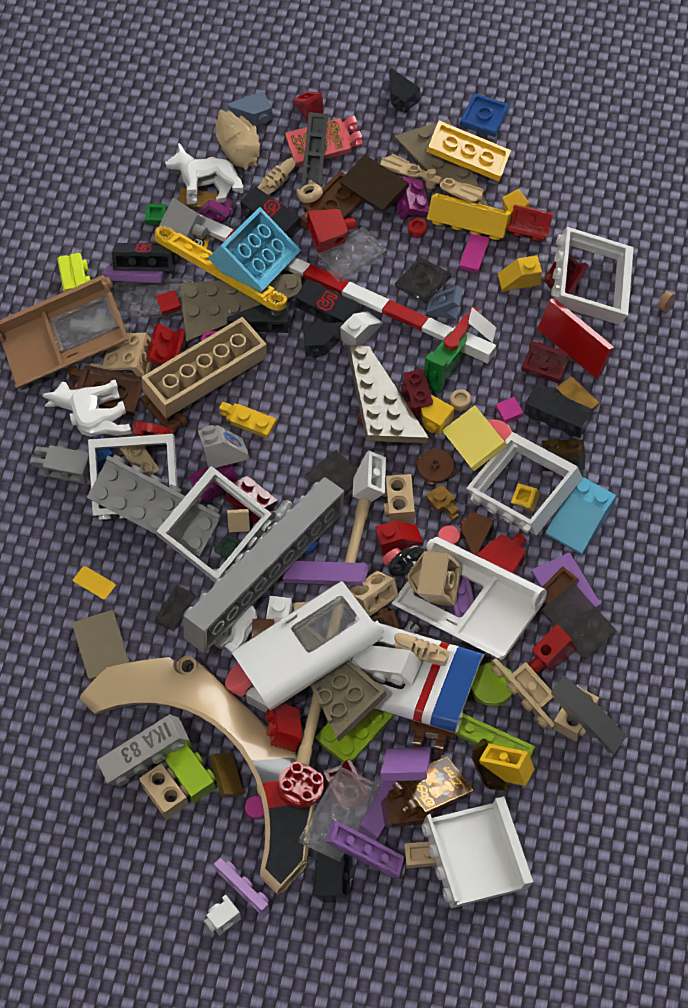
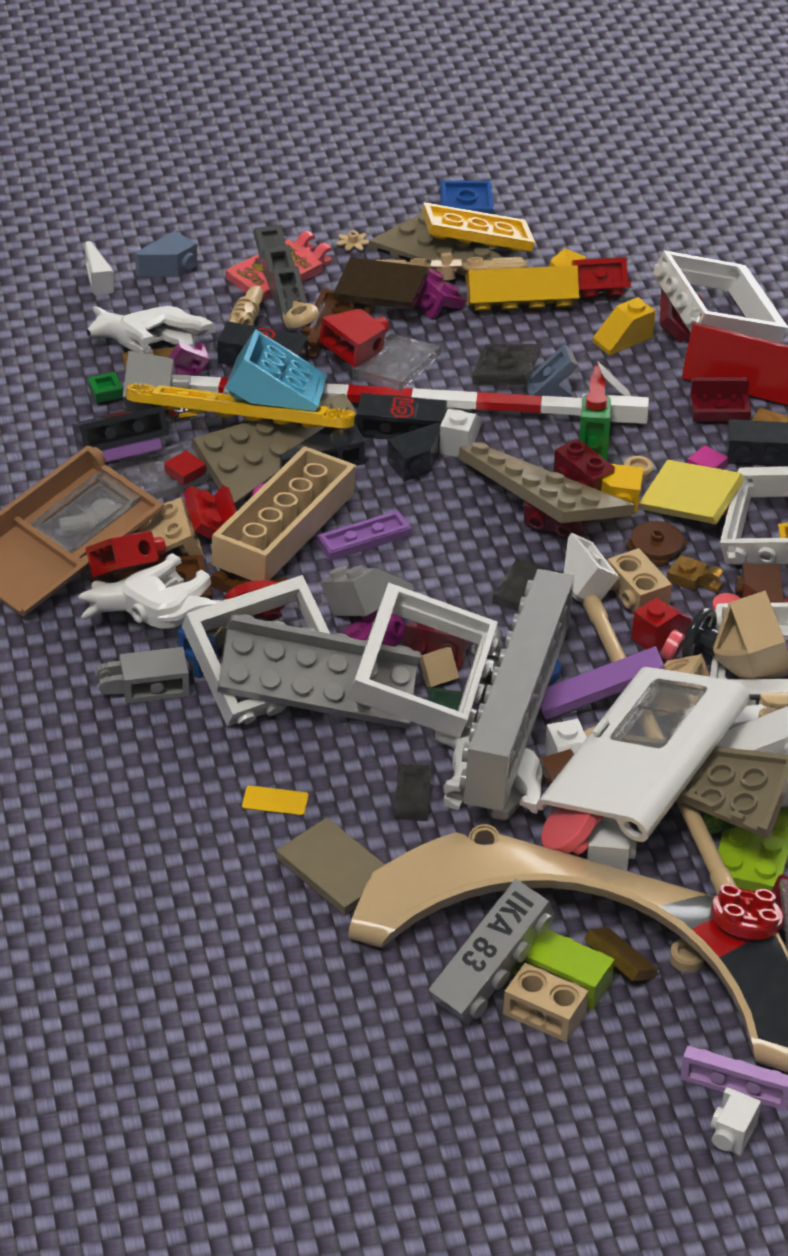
camera: 30 degrees left, 20 degrees down
neon yellow brick [57,253,90,292] -> none
tan head [215,110,260,170] -> none
yellow hinge [219,402,277,439] -> none
dark pink tile [245,796,265,820] -> none
red brick [265,704,303,752] -> none
red slope [292,91,324,121] -> none
black slope [389,68,420,114] -> none
red tile [408,218,427,238] -> none
dark pink tile [459,233,490,273] -> none
none -> white slope [84,241,114,295]
none -> red torso [85,531,166,577]
none -> medium lavender tile [317,510,412,561]
none -> tan plant [336,230,369,252]

